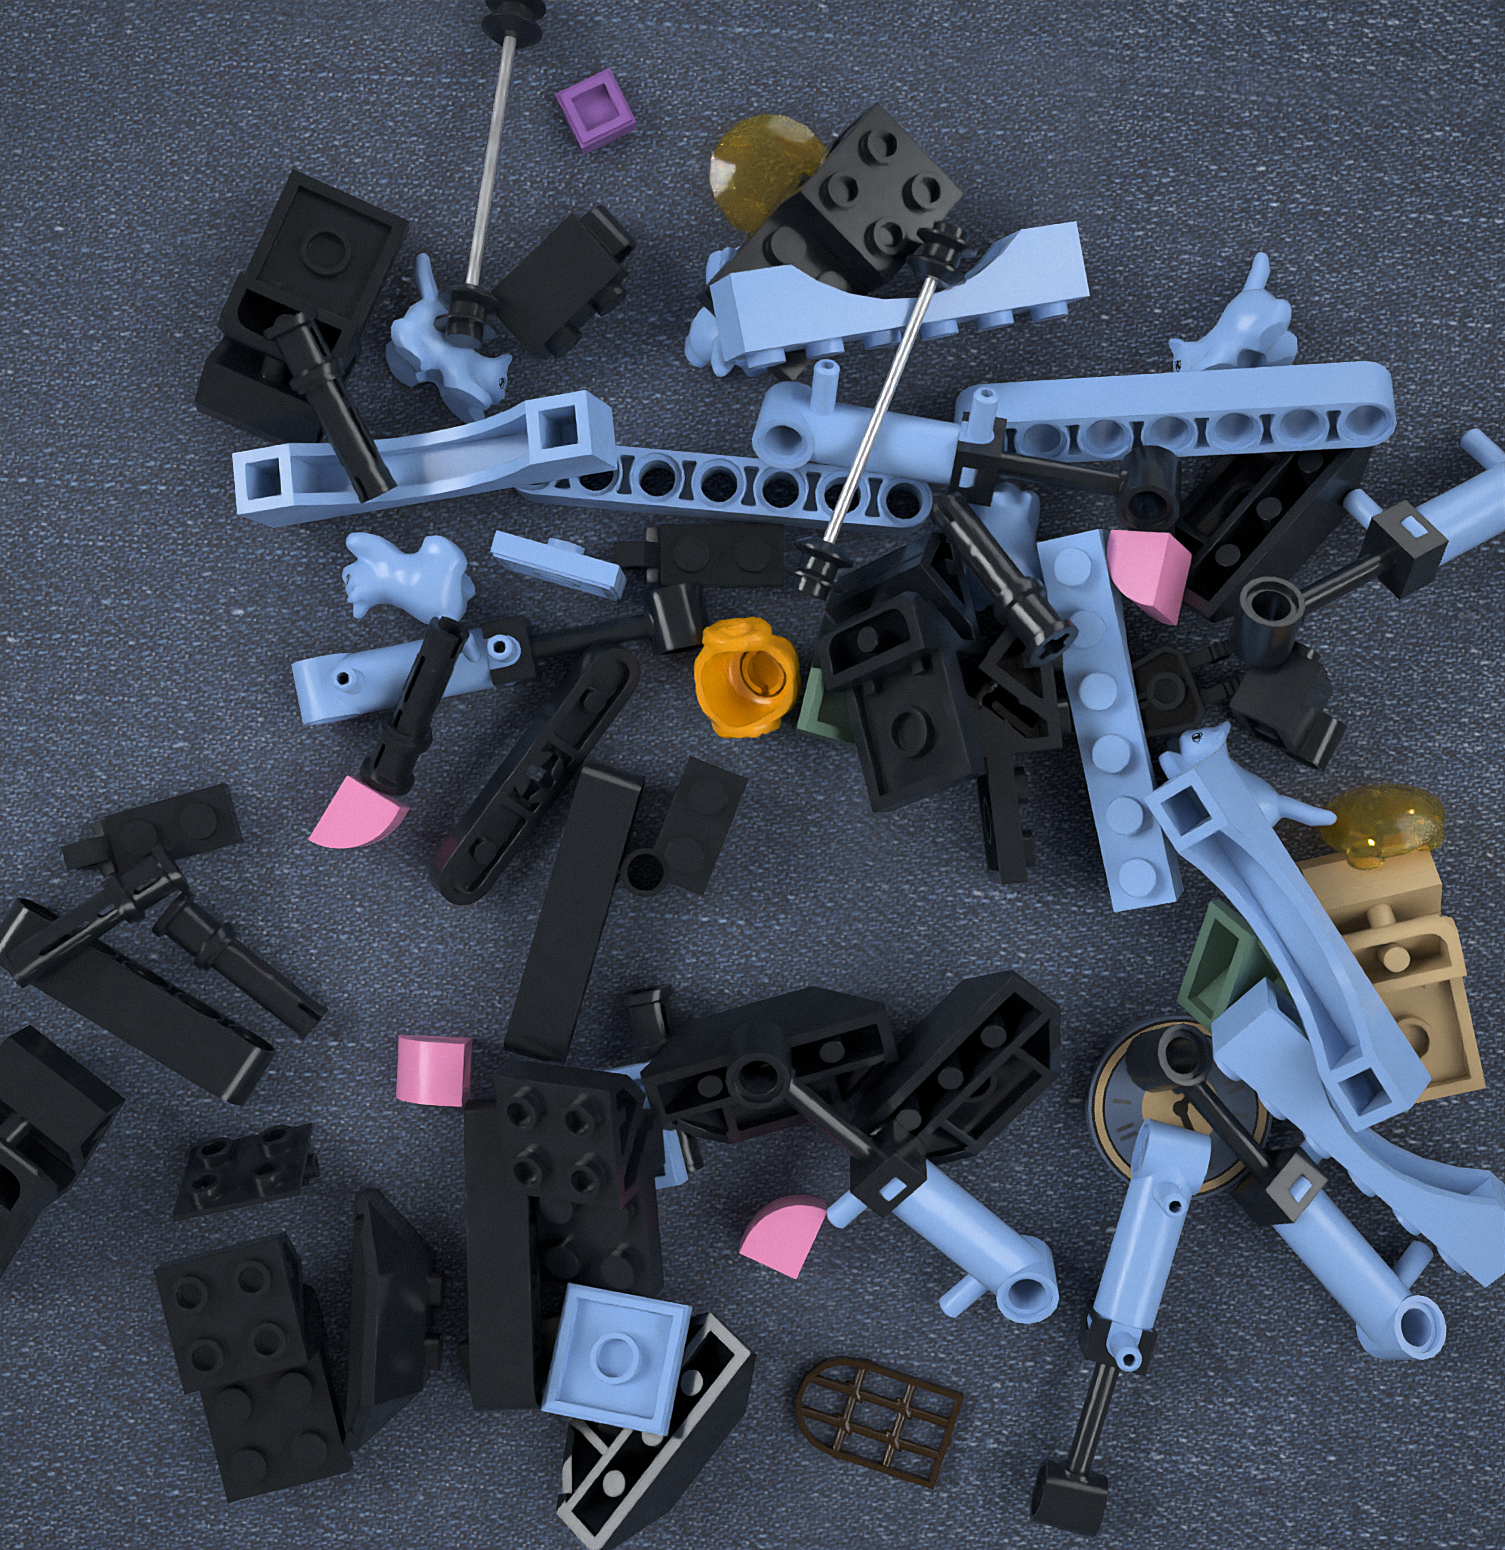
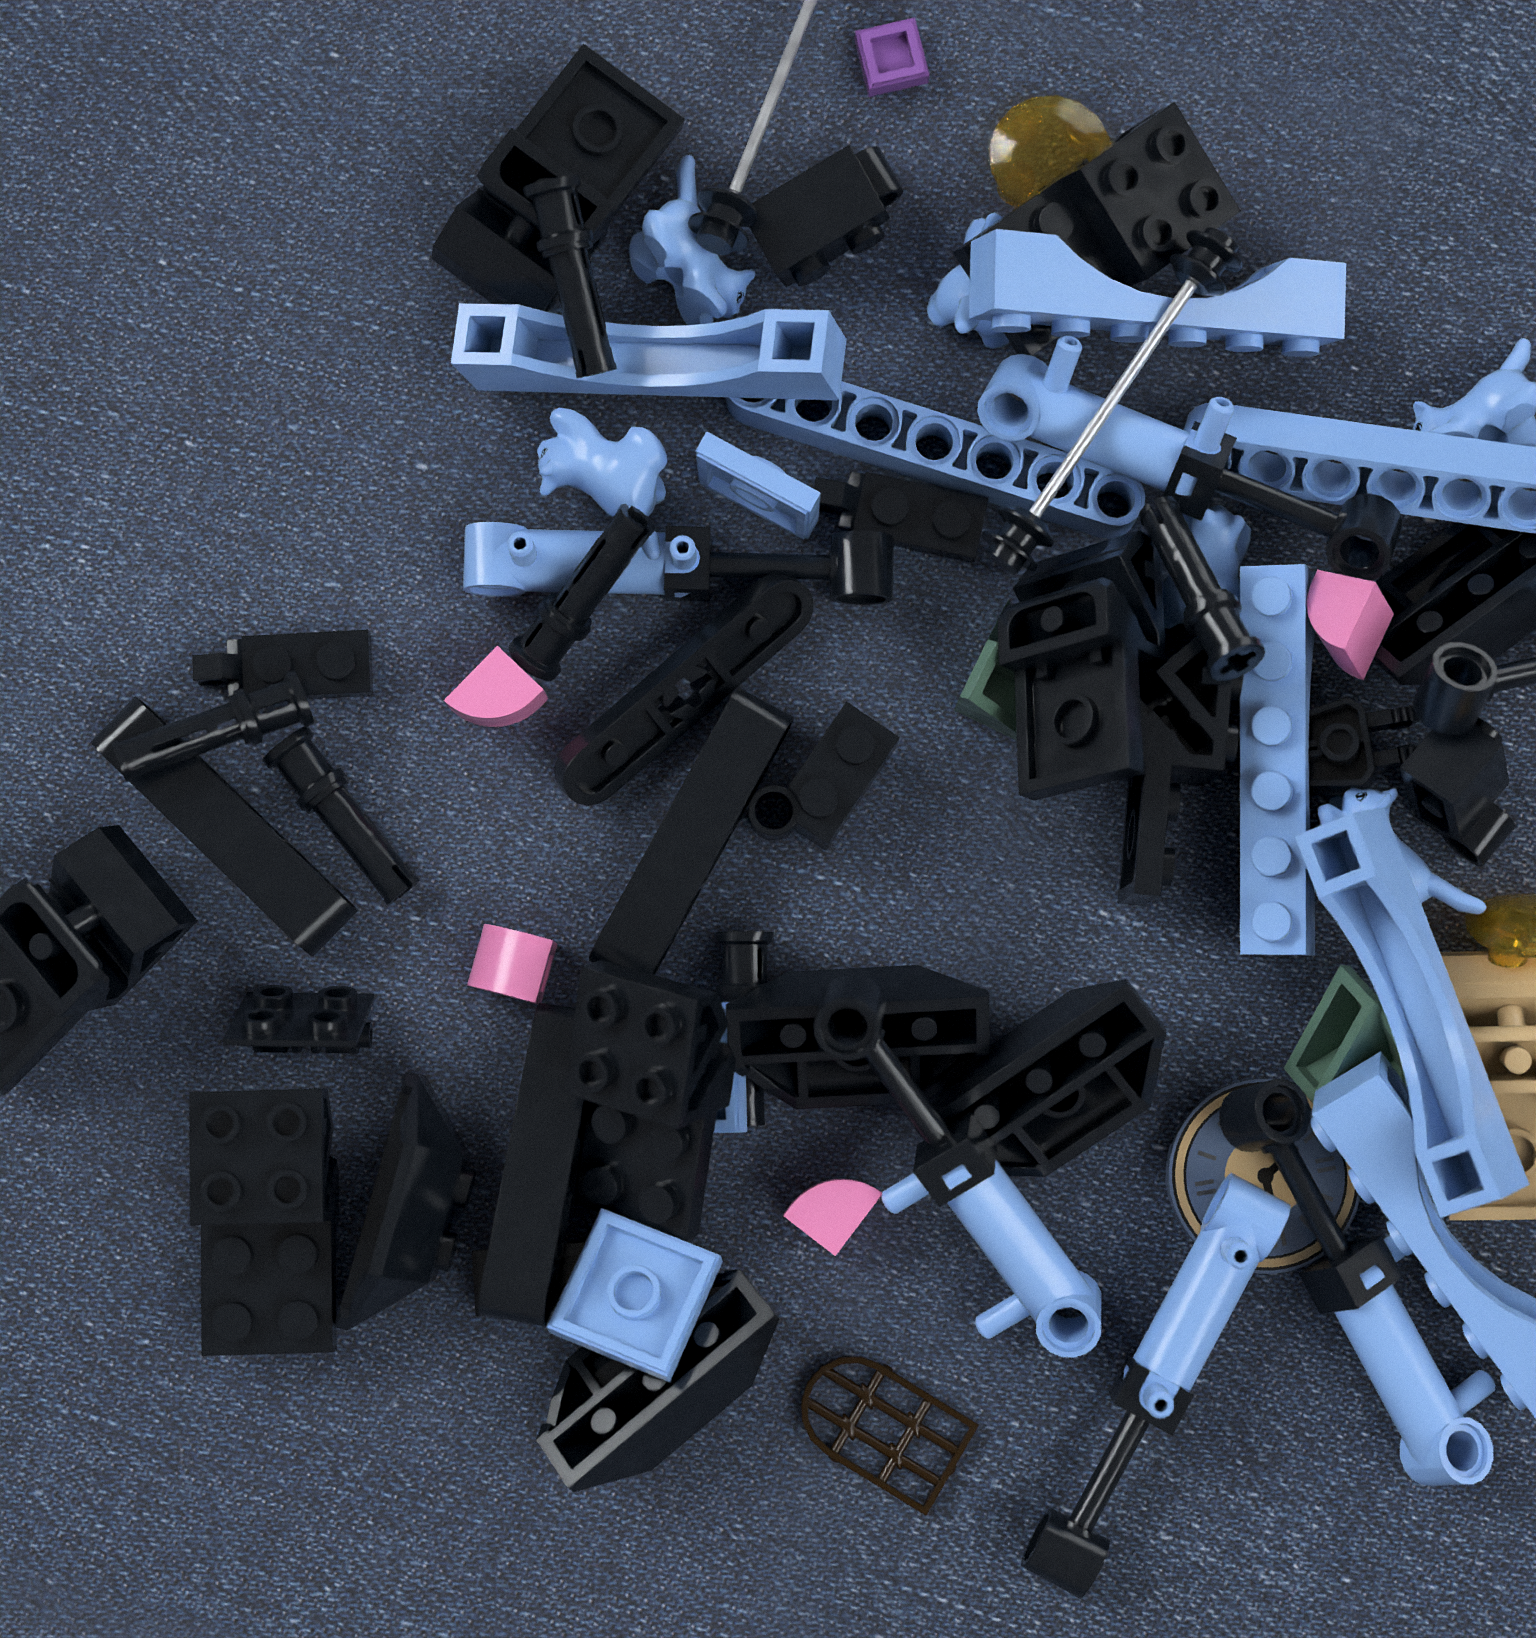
camera: 15 degrees right, 5 degrees down
light orange hair [694,616,801,739] -> none

